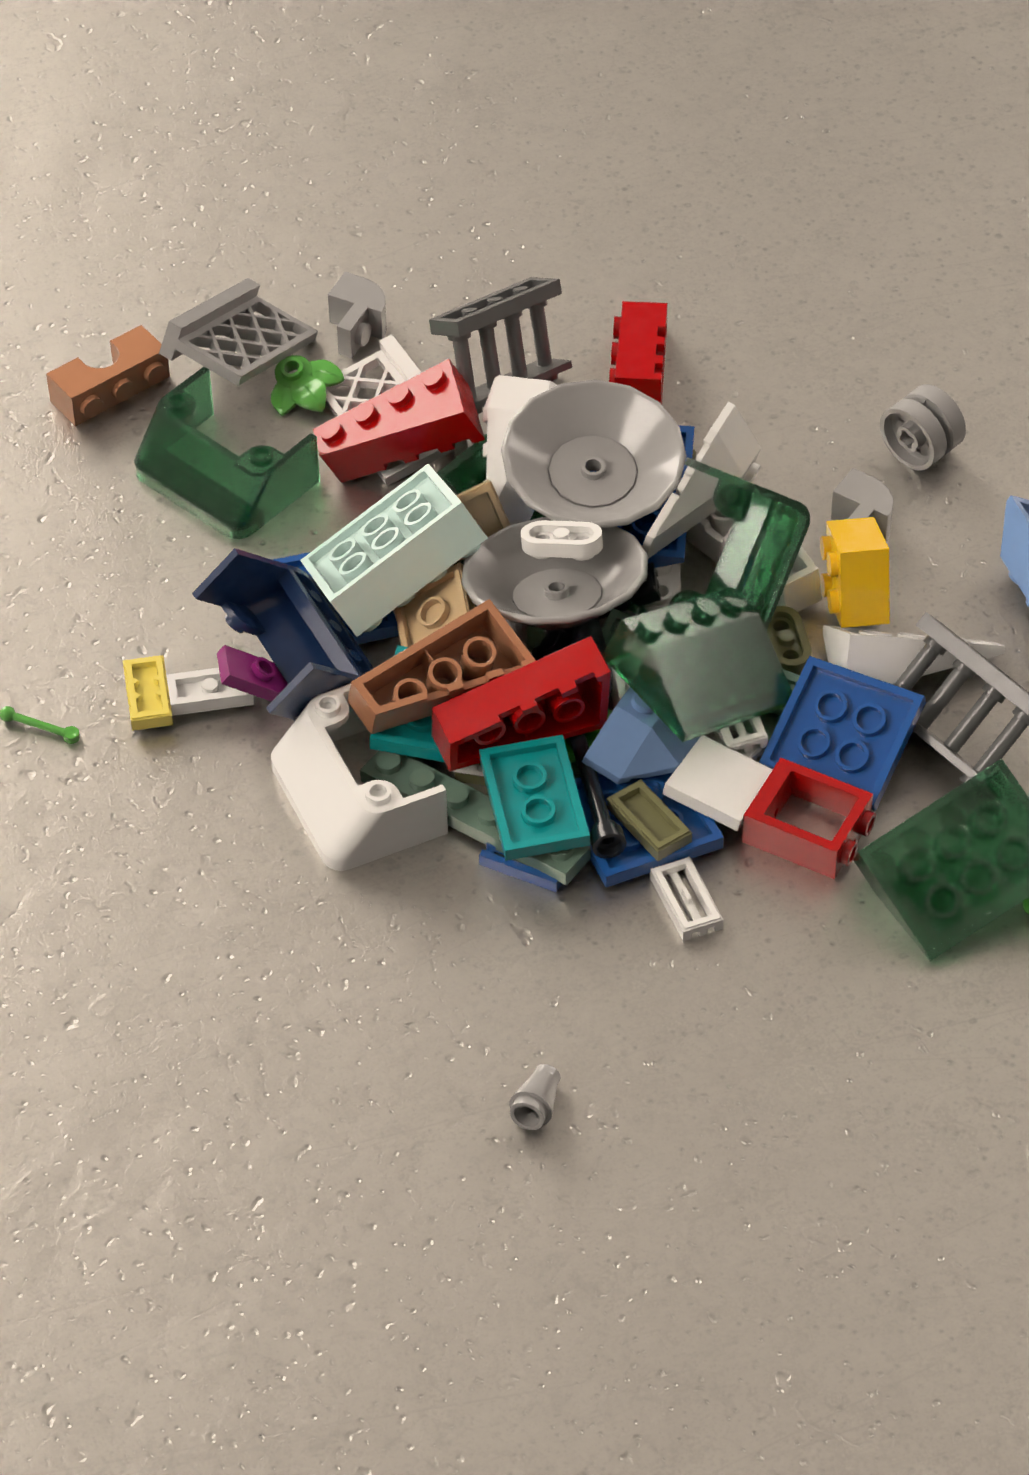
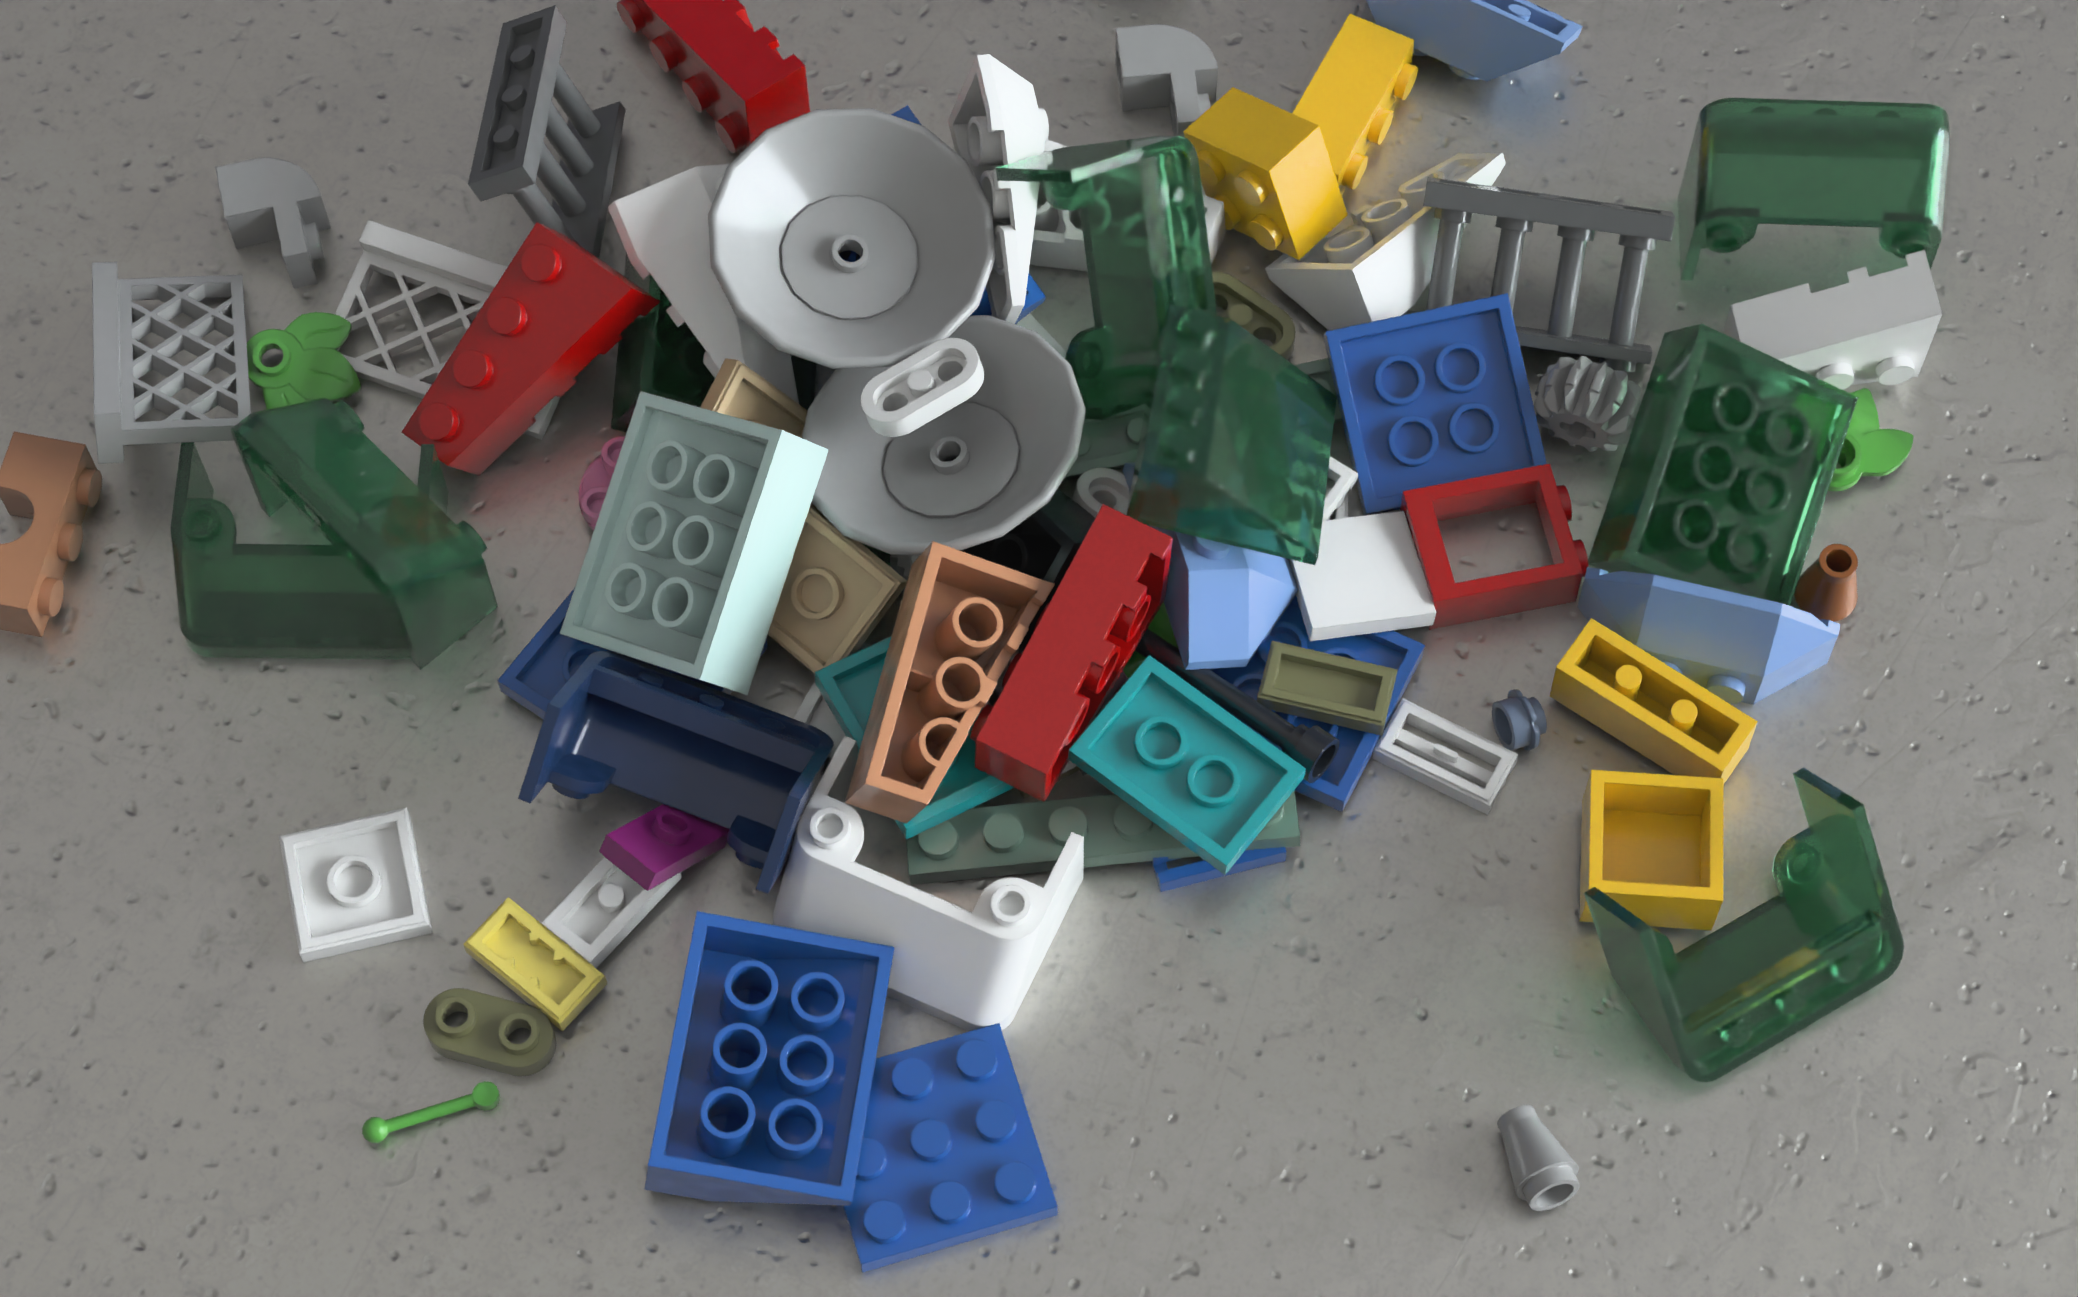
camera: 40 degrees left, 15 degrees up
none -> clear green windscreen [231,397,498,670]
none -> white tile [279,808,433,963]
none -> olive plate [423,988,556,1076]
none -> blue slope [644,911,895,1206]
none -> blue plate [843,1023,1058,1273]
none -> yellow brick [1292,13,1418,195]
none -> sand blue plate [1492,689,1547,751]
none -> light grey gear [1534,356,1642,452]
none -> yellow brick [1550,618,1758,783]
none -> medium blue wedge [1577,567,1840,705]
none -> yellow piece [1579,769,1724,931]
none -> clear green windscreen [1584,767,1904,1082]
none -> dark orange cone [1794,544,1858,622]

